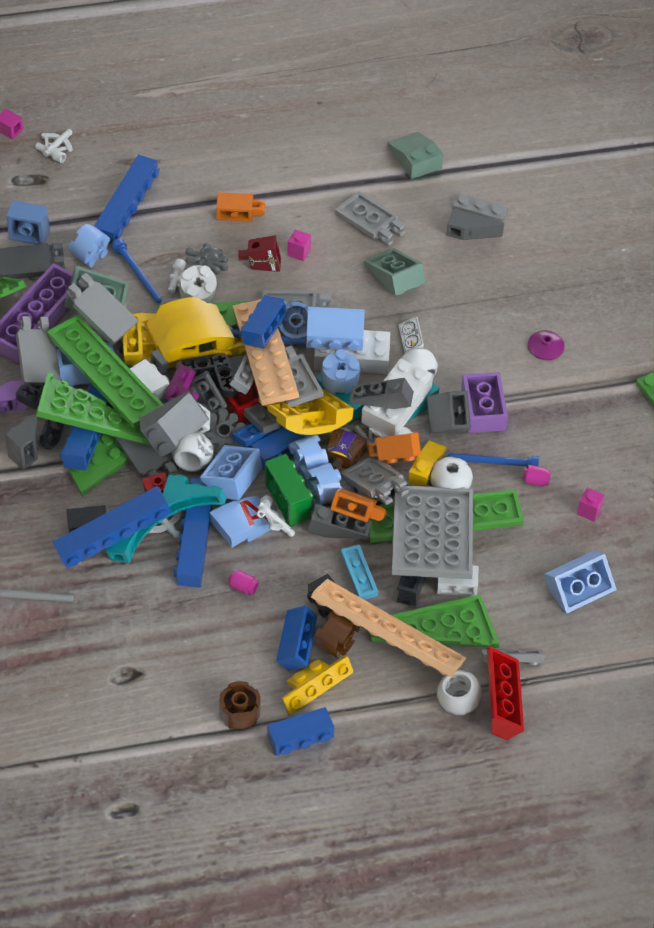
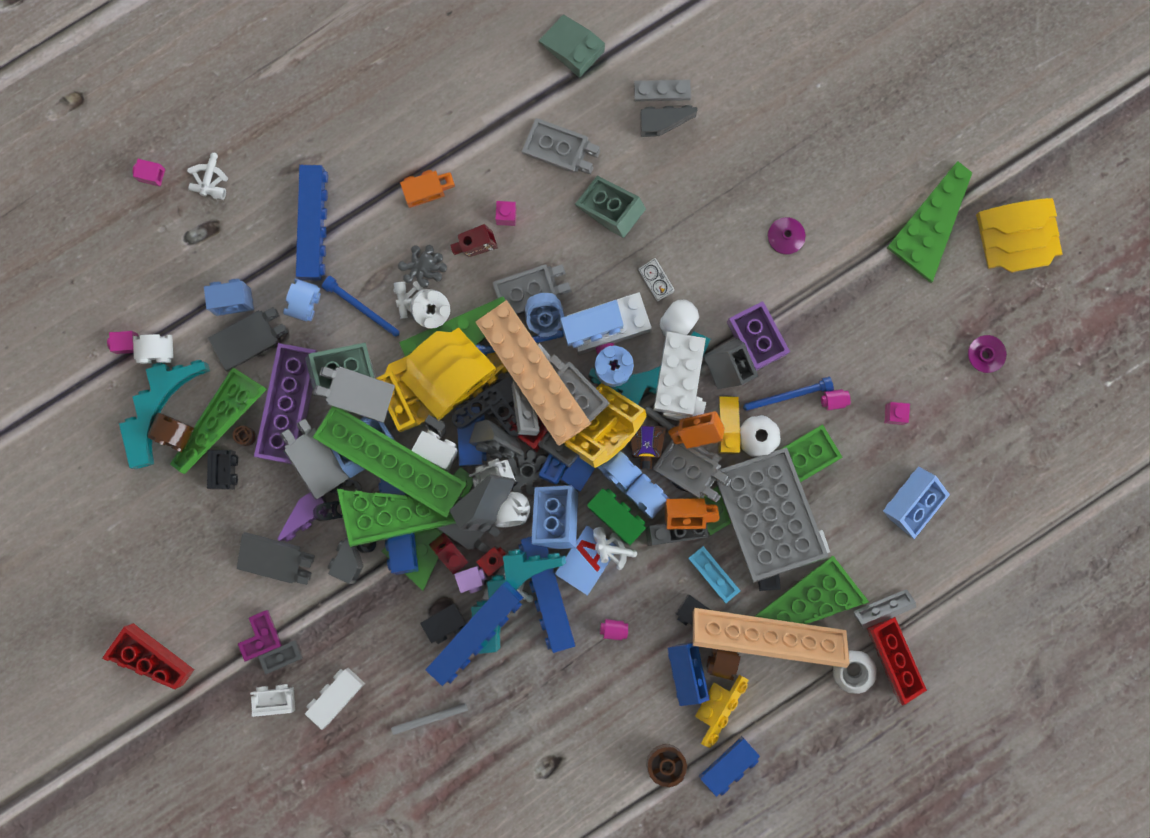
camera: 20 degrees left, 30 degrees up
magenta plate [164,363,199,401] -> none
blue brick [240,295,287,349] -> none
dark grey slope [350,378,414,409] -> none
none -> dark red torso [429,532,468,575]
none -> lavender brick [454,566,487,594]

